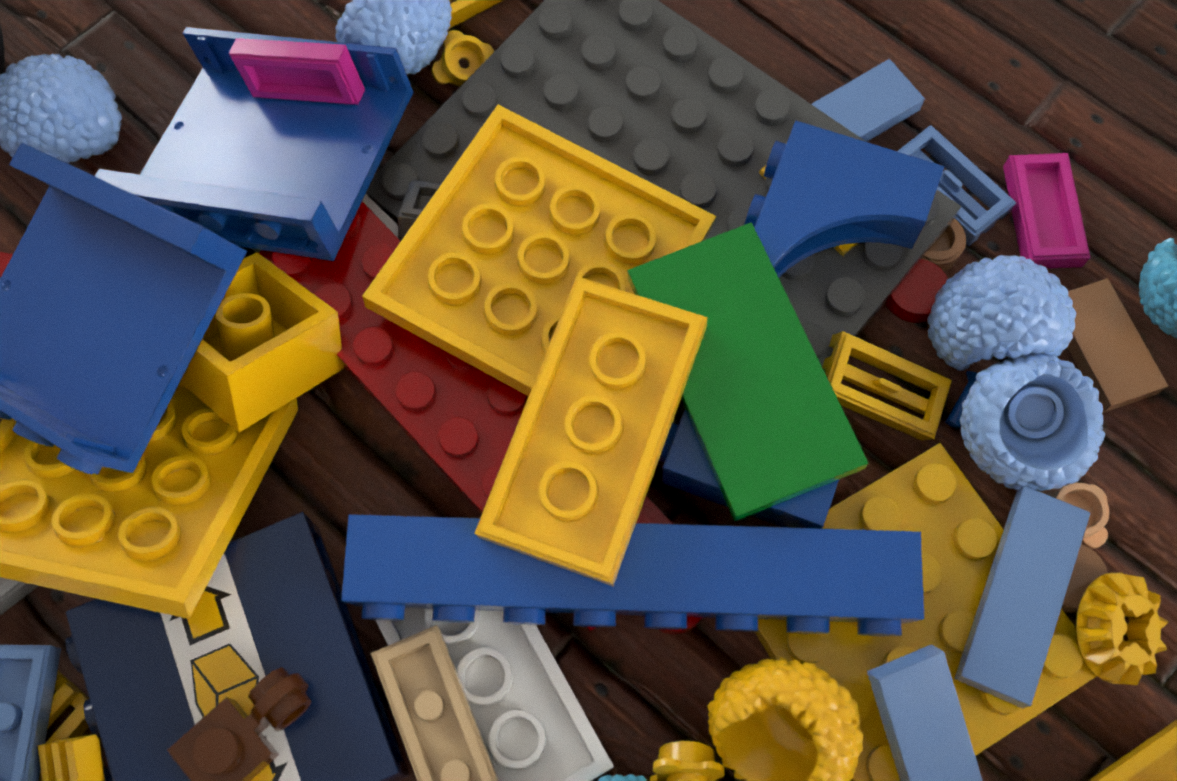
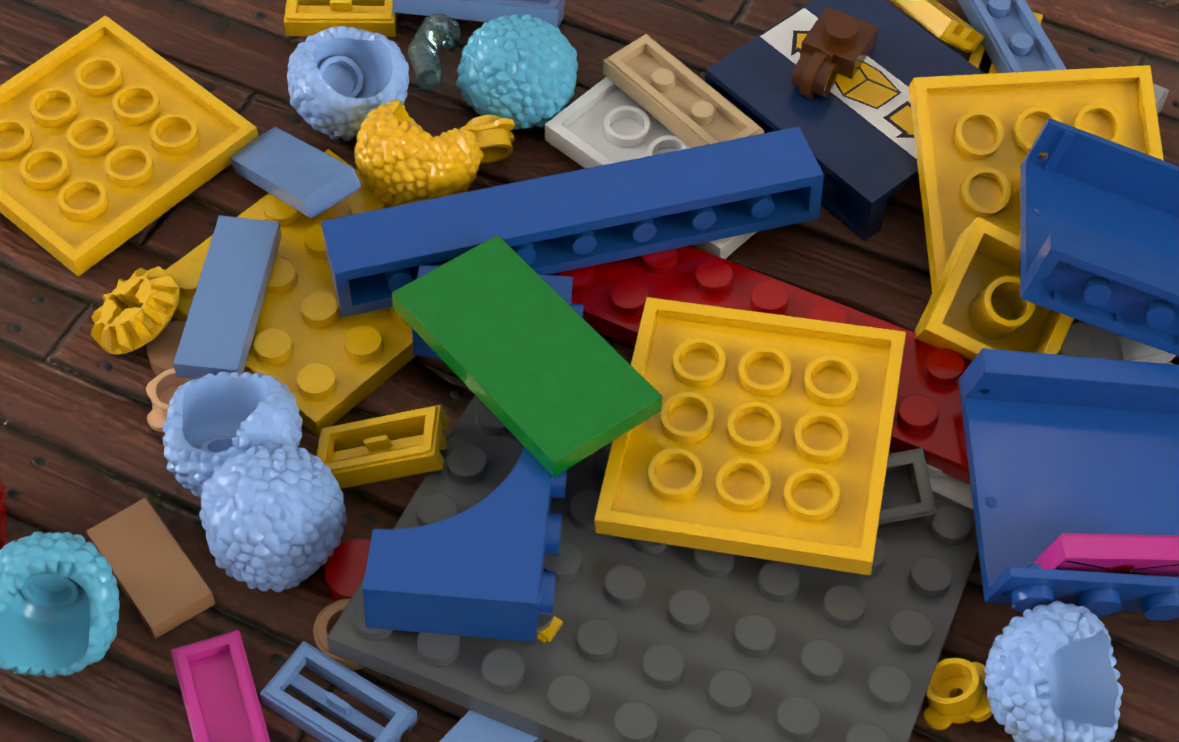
camera: 160 degrees right, 15 degrees down
yellow tile [474,276,708,586] -> none

